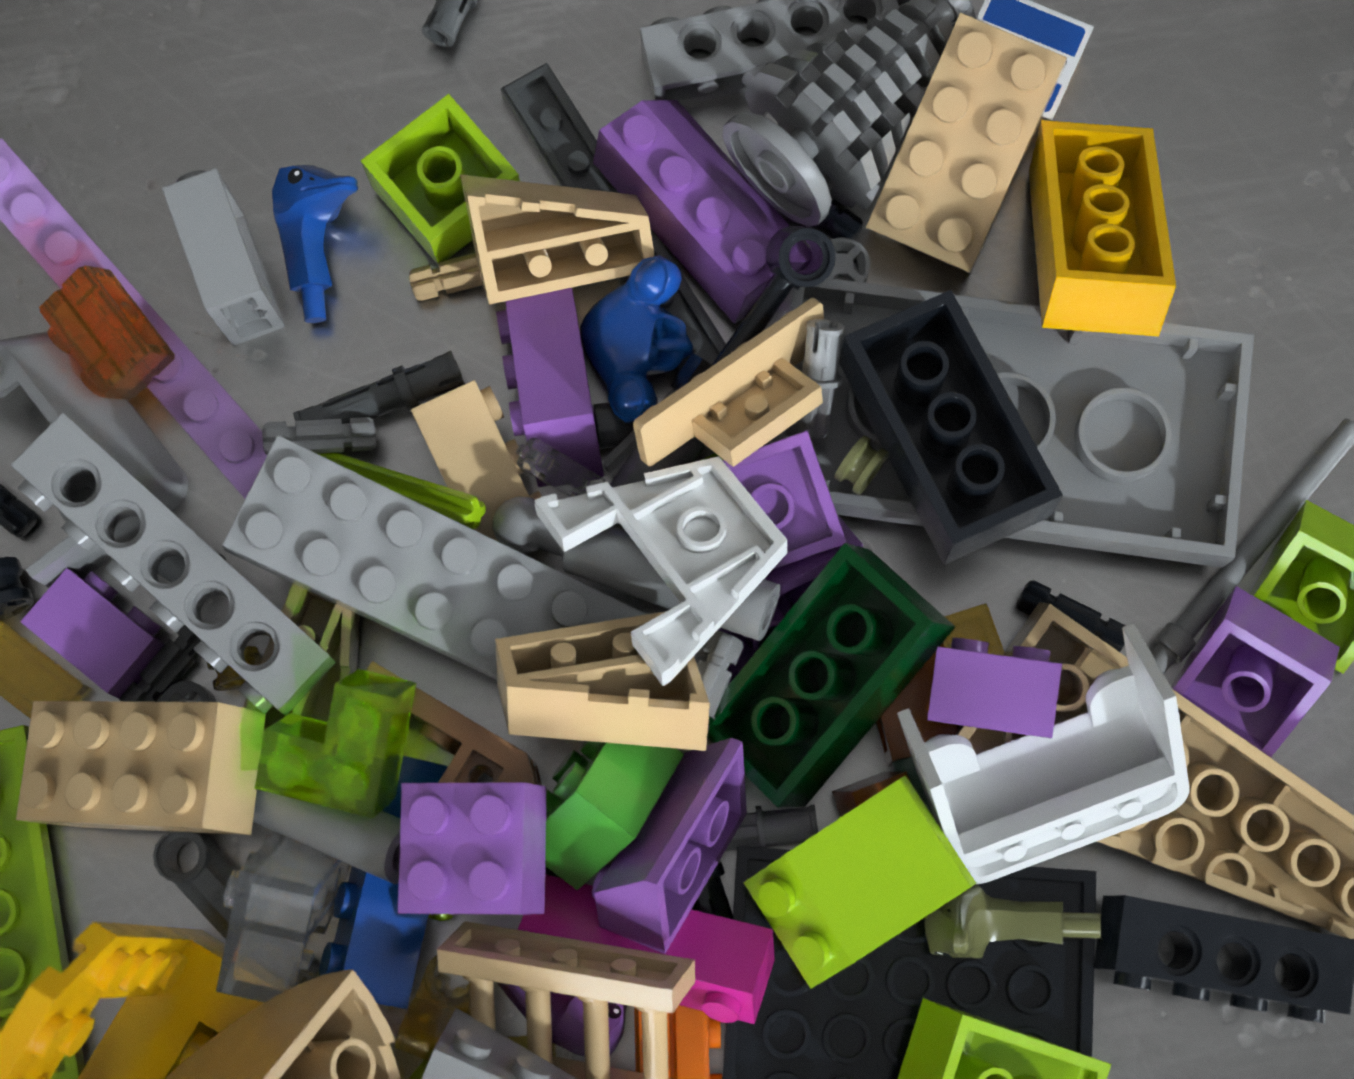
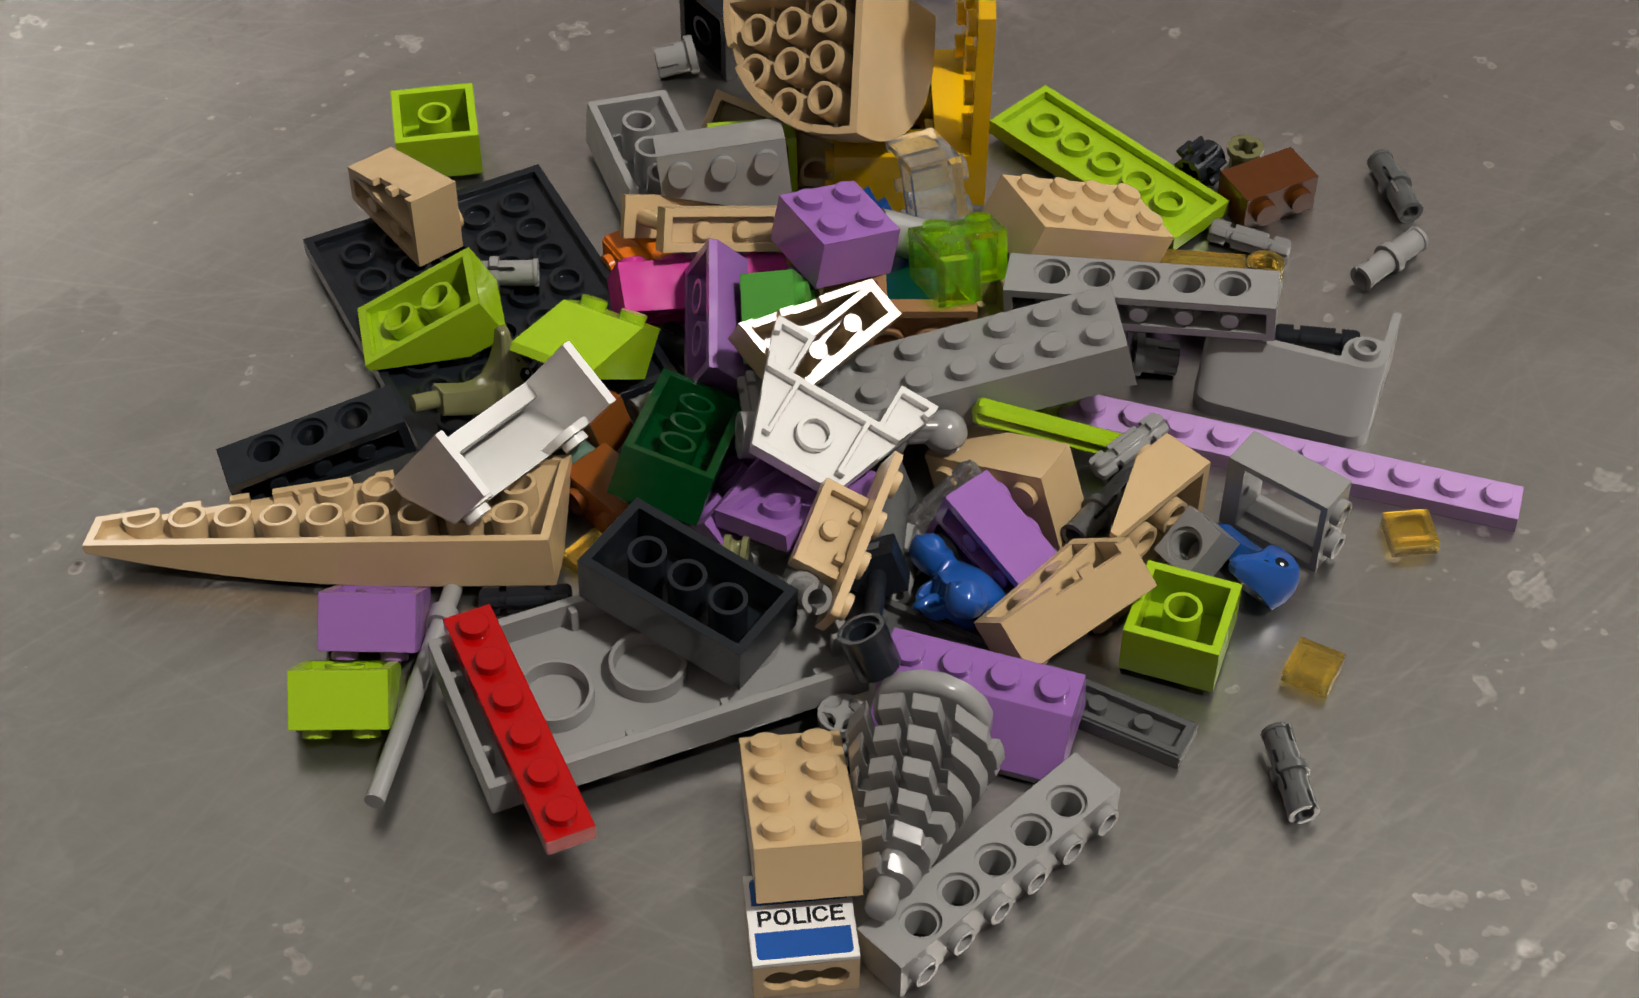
camera: 145 degrees right, 30 degrees down
clear orange brick [39,265,175,399] -> none
medium lavender brick [927,637,1062,739] -> none
yellow brick [1029,120,1176,337] -> none
none -> red plate [443,604,597,856]
none -> tan slope [1110,433,1211,565]
none -> light grey brick [1154,505,1240,576]
none -> clear yellow tile [1281,637,1346,698]
none -> clear yellow tile [1380,509,1441,558]

